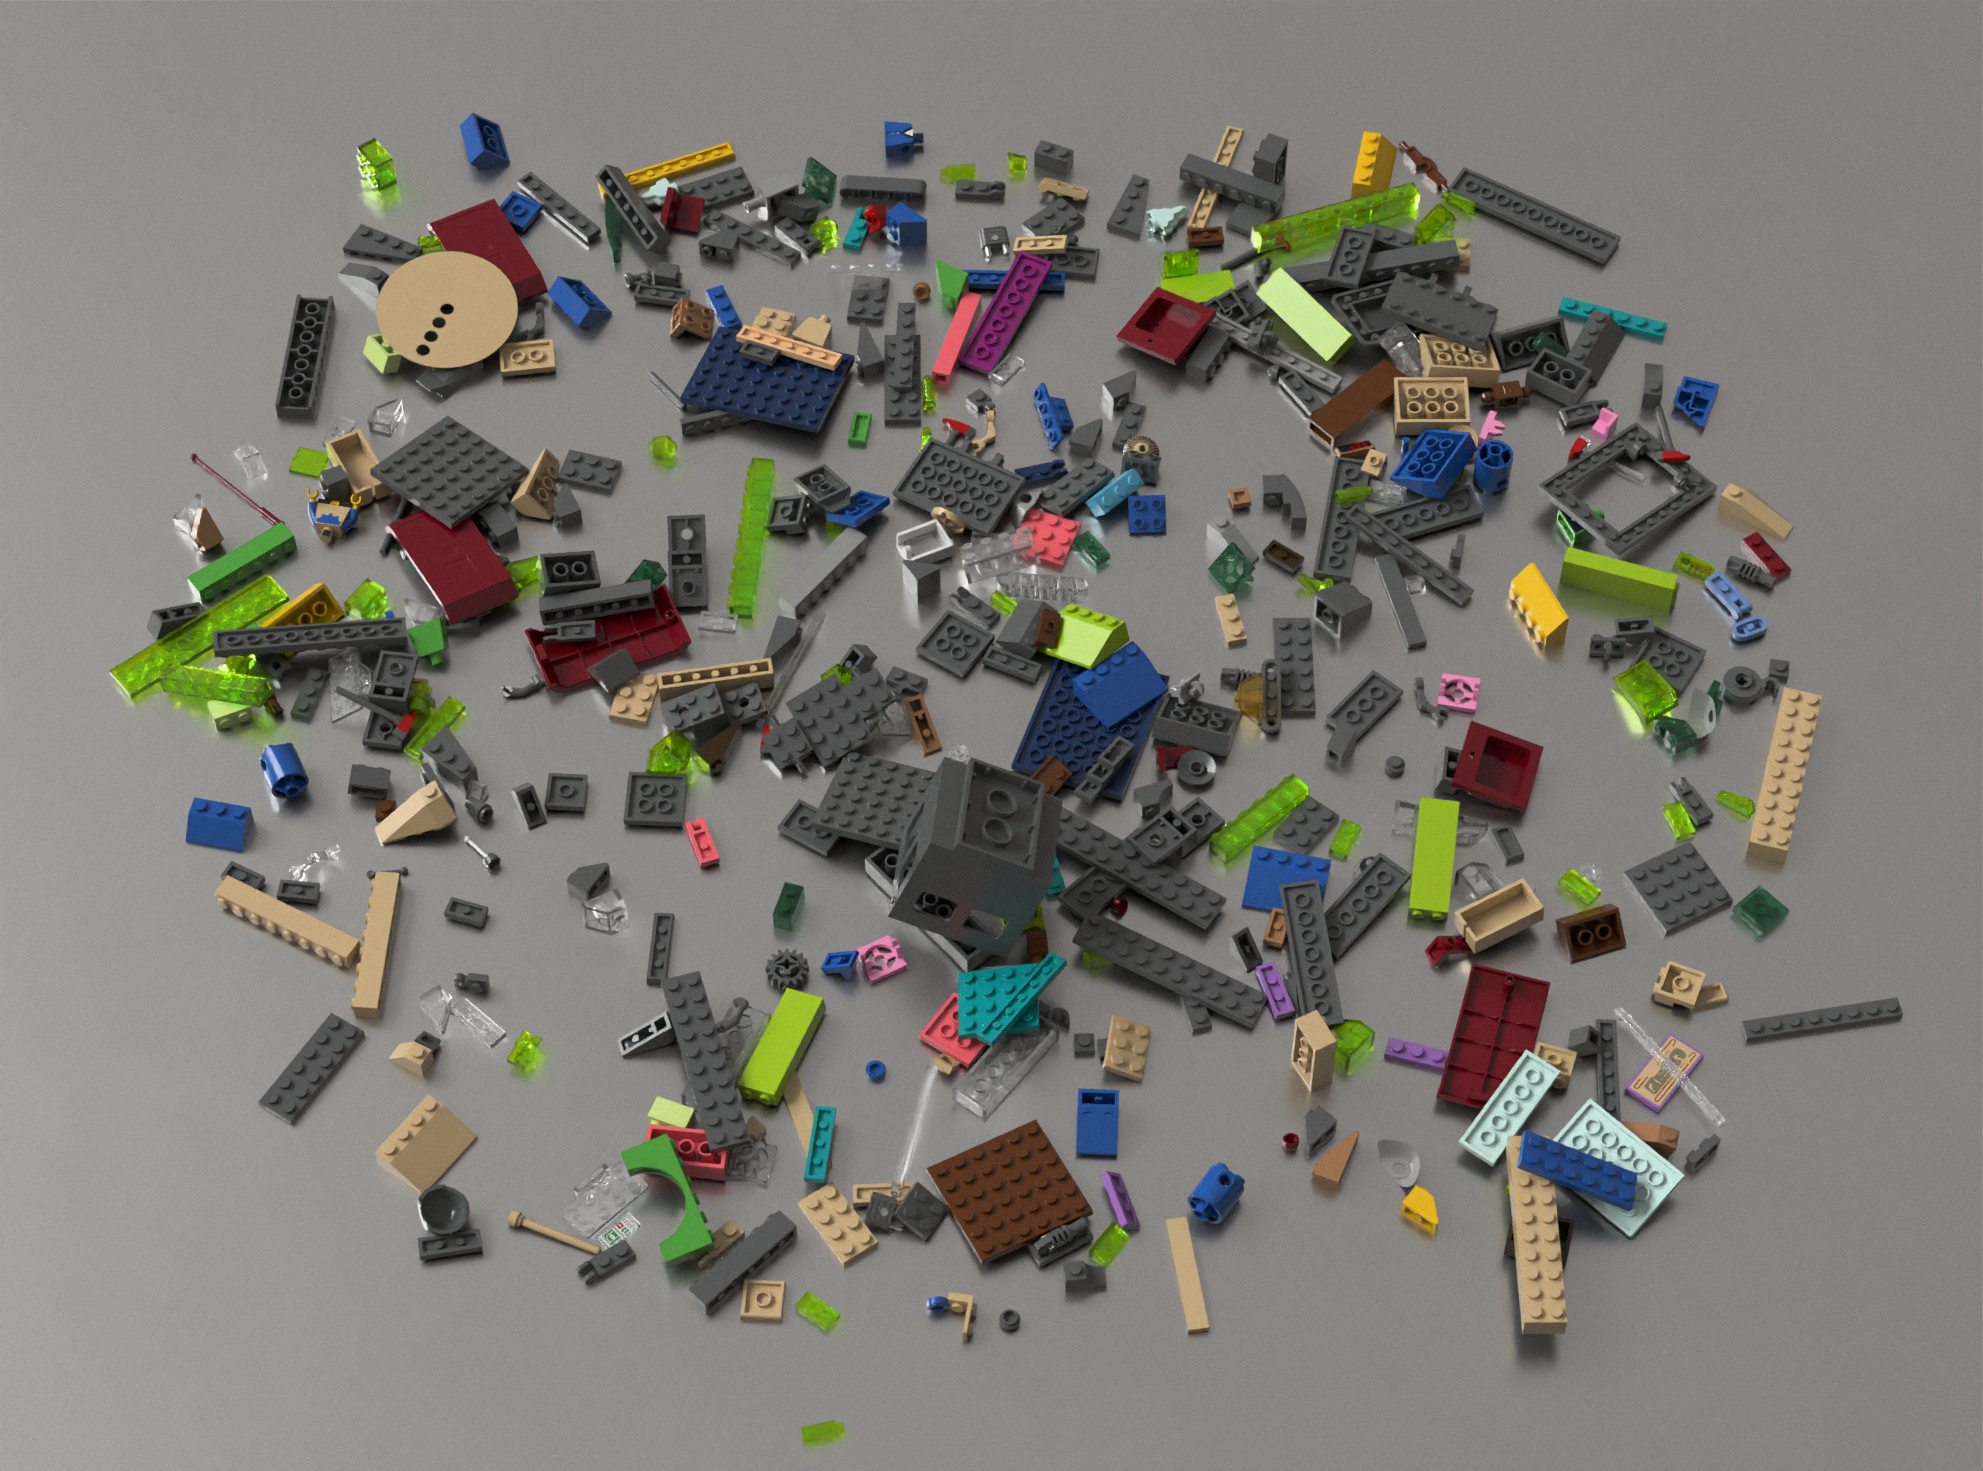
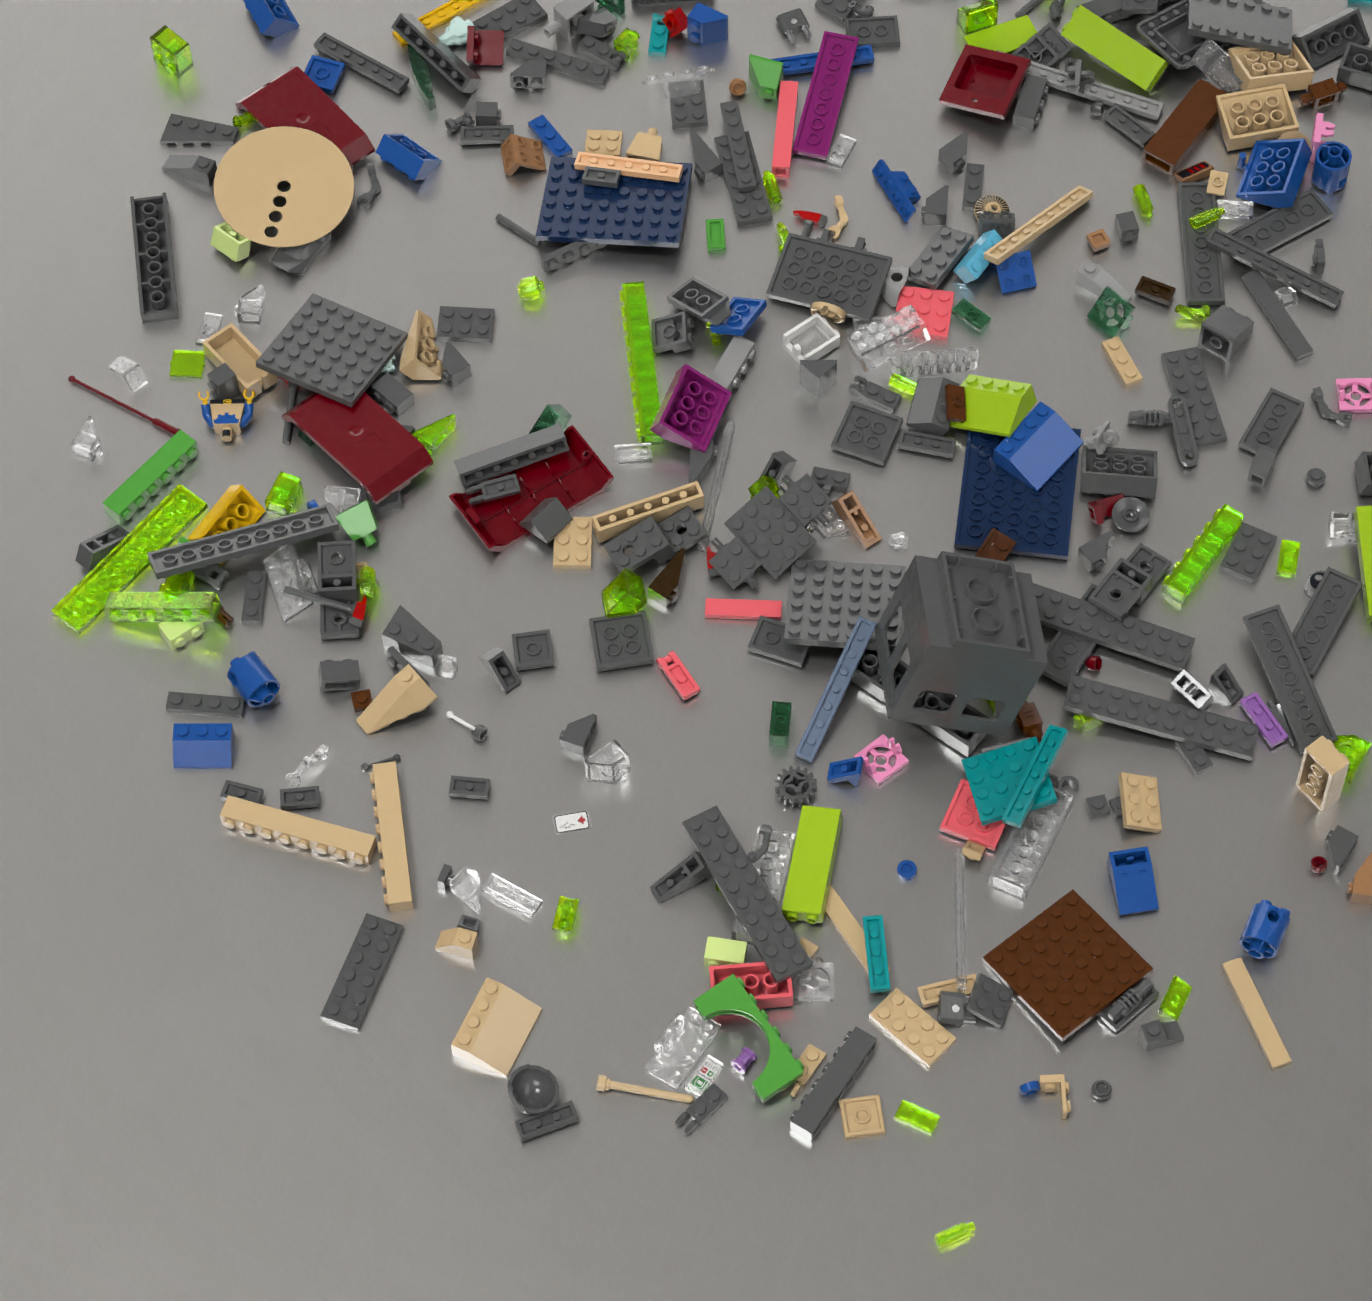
camera: 10 degrees left, 5 degrees up
medium nougat slope [191,507,224,551] -> none
clear neon green plate [403,696,466,762] -> none
dark grey plate [454,973,490,992] -> none
dark grey cone [465,798,493,822] -> none
tan plate [499,339,556,377] -> none
dark grey piece [501,674,545,697] -> none
dark grey brick [536,550,601,597] -> none
dark grey tile [646,913,675,985] -> none
dark grey bracket [667,514,708,608] -> none
dark grey plate [966,388,996,414] -> none
tan plate [1013,235,1069,255] -> none
dark blue hinge [1014,459,1068,487] -> none
dark grey slope [1074,736,1135,804] -> none
medium lavender plate [1101,1171,1141,1230] -> none
clear yellow slope [1234,673,1263,726] -> none
blue slope [1242,845,1331,912] -> none
medium nougat plate [1263,907,1287,948] -> none
dark grey slope [1281,474,1307,529] -> none
clear green plate [1530,331,1569,358] -> none
none -> dark grey plate [166,691,246,718]
none -> dark grey plate [437,864,455,891]
none -> clear sticker [552,810,592,835]
none -> magenta slope [650,364,732,453]
none -> coral tile [705,598,782,621]
none -> medium lavender bush [731,1047,757,1074]
none -> sand blue tile [794,616,877,763]
none -> tan plate [984,185,1093,265]
none -> clear neon green cylinder [1132,184,1154,218]
none -> brick [1171,670,1214,711]

